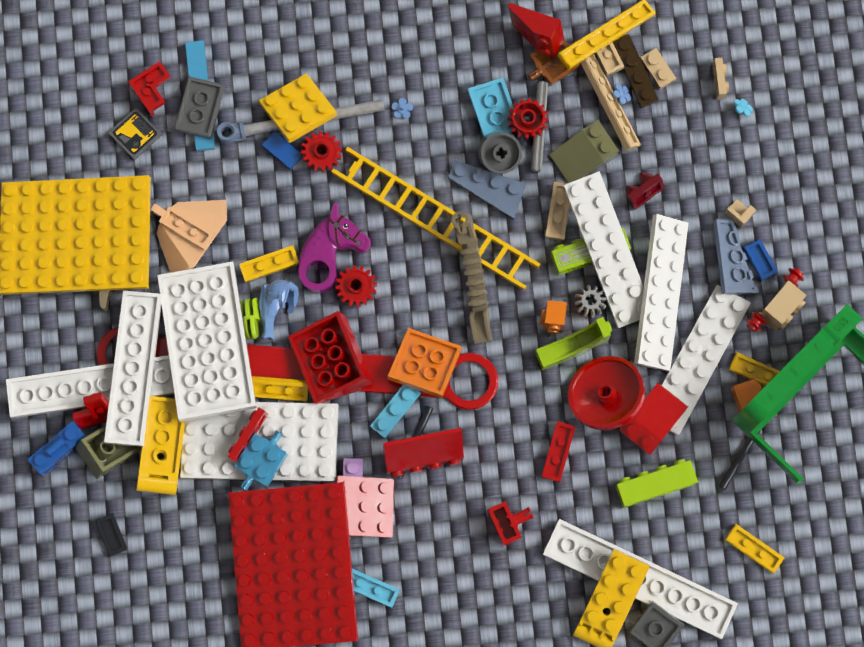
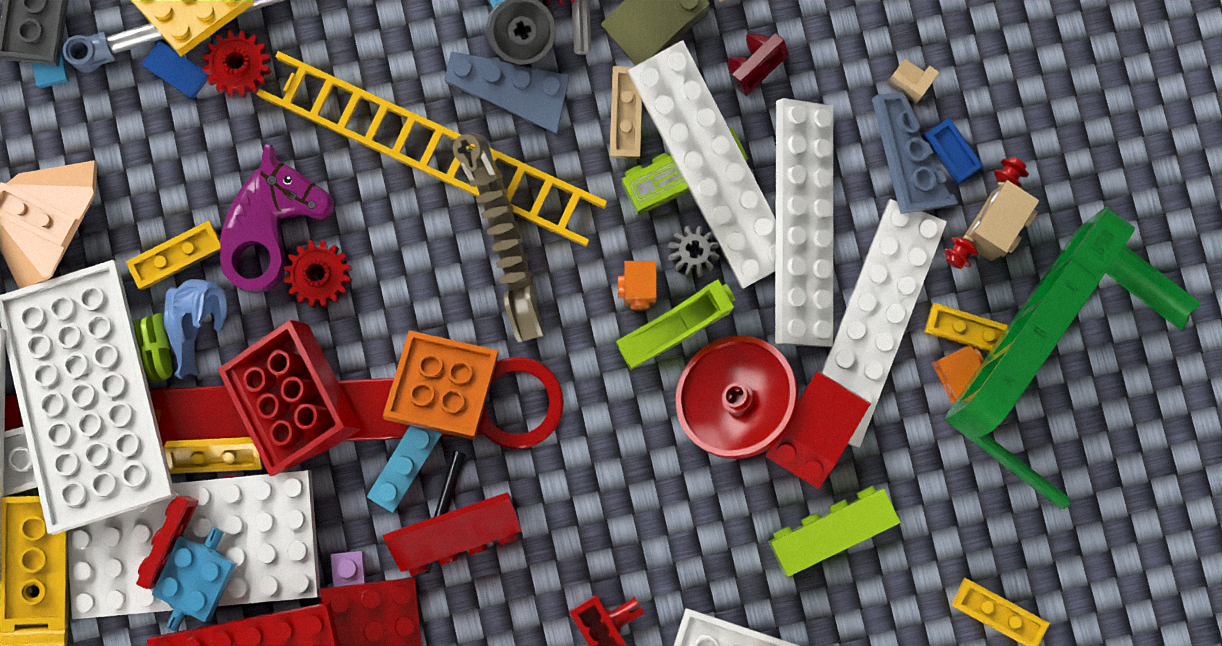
camera: 10 degrees left, 5 degrees up
red plate [541,421,576,483] -> none
black bar [719,429,762,490] -> none

